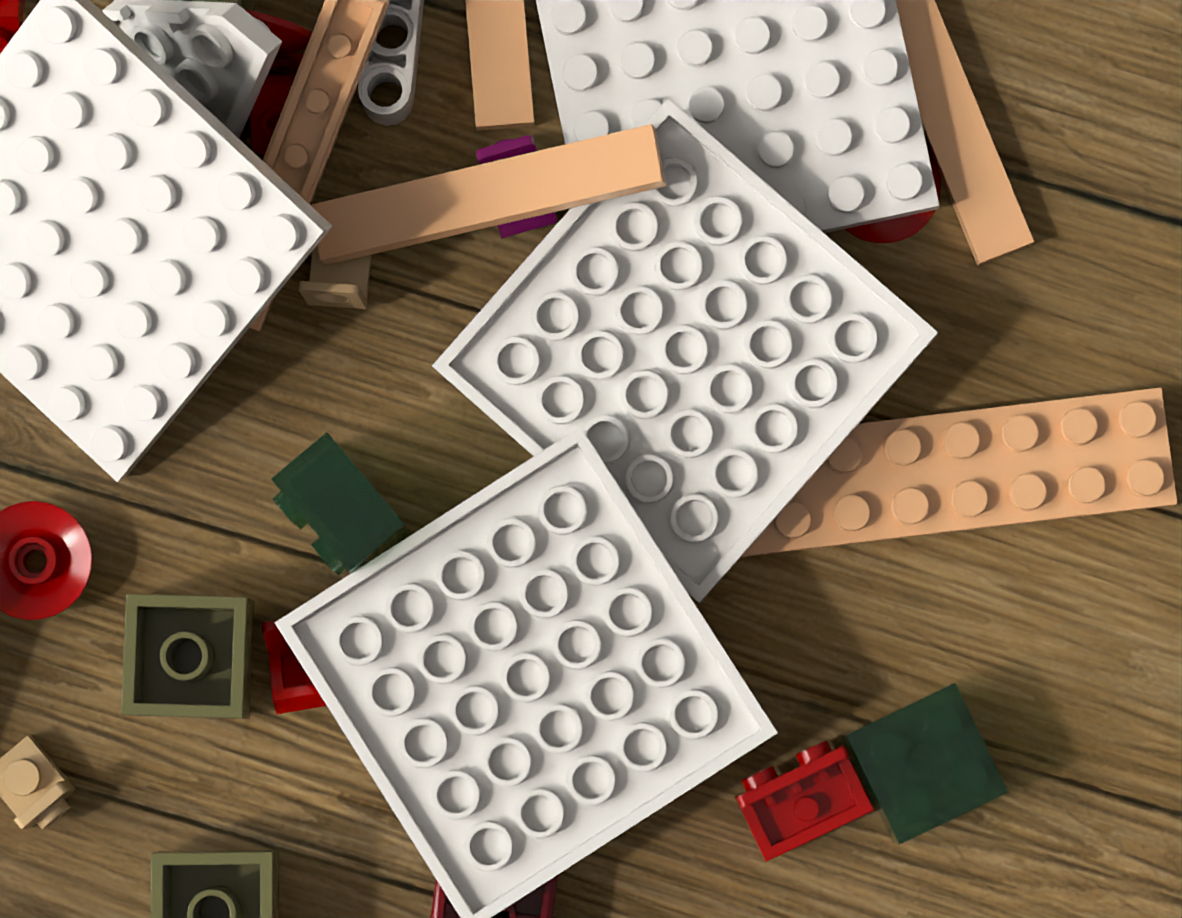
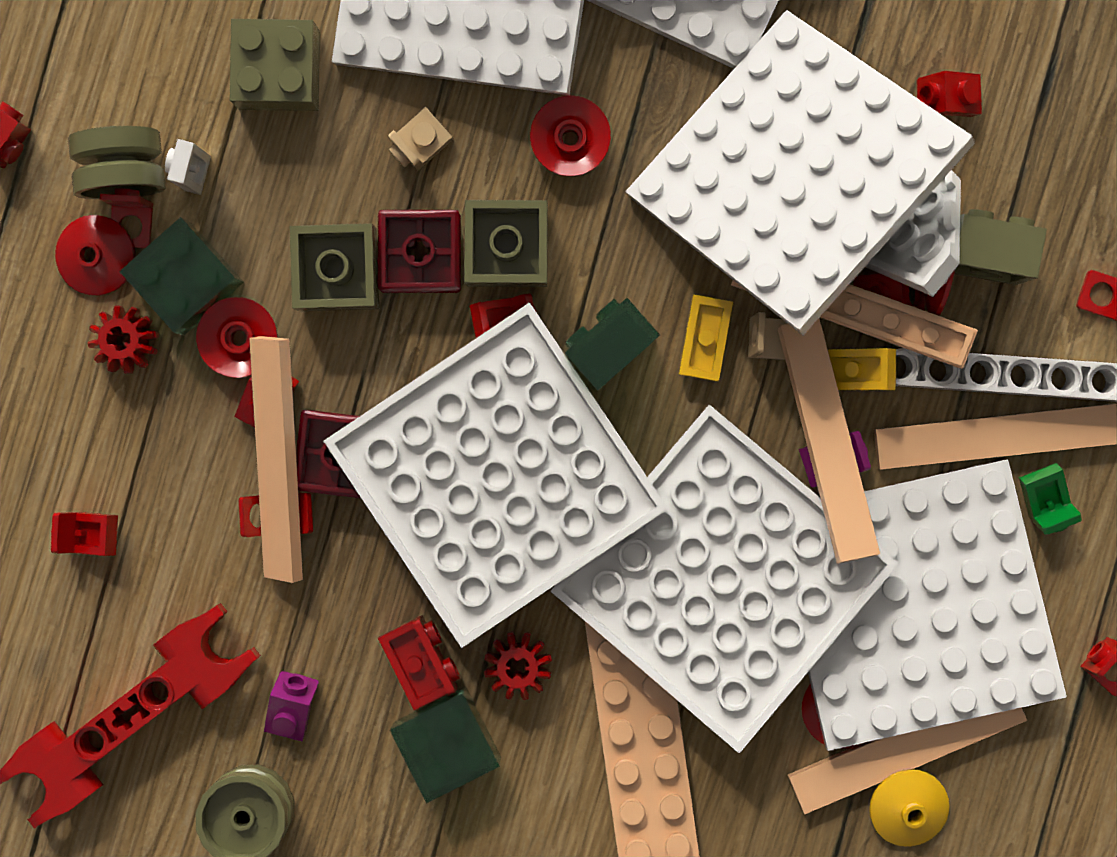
camera: 90 degrees right, 5 degrees up
none -> dark red brick [378,210,461,293]
none -> red gear [484,631,552,700]
none -> yellow plate [678,295,733,382]
none -> yellow plate [828,348,896,390]
none -> yellow dish [869,769,949,847]

